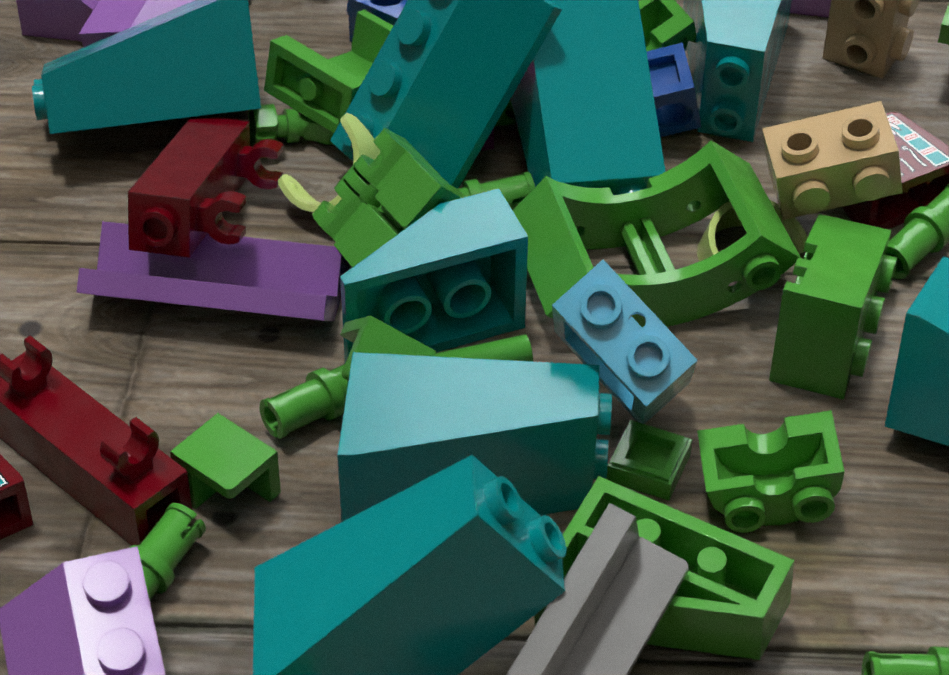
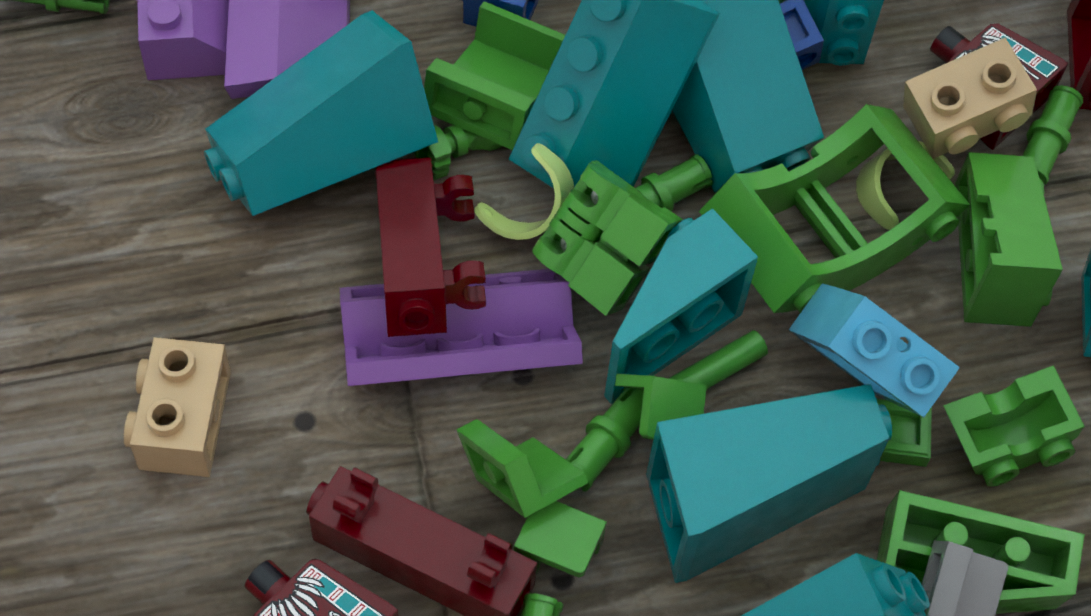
camera: 20 degrees left, 15 degrees up
none -> bright green panel [456,419,588,518]

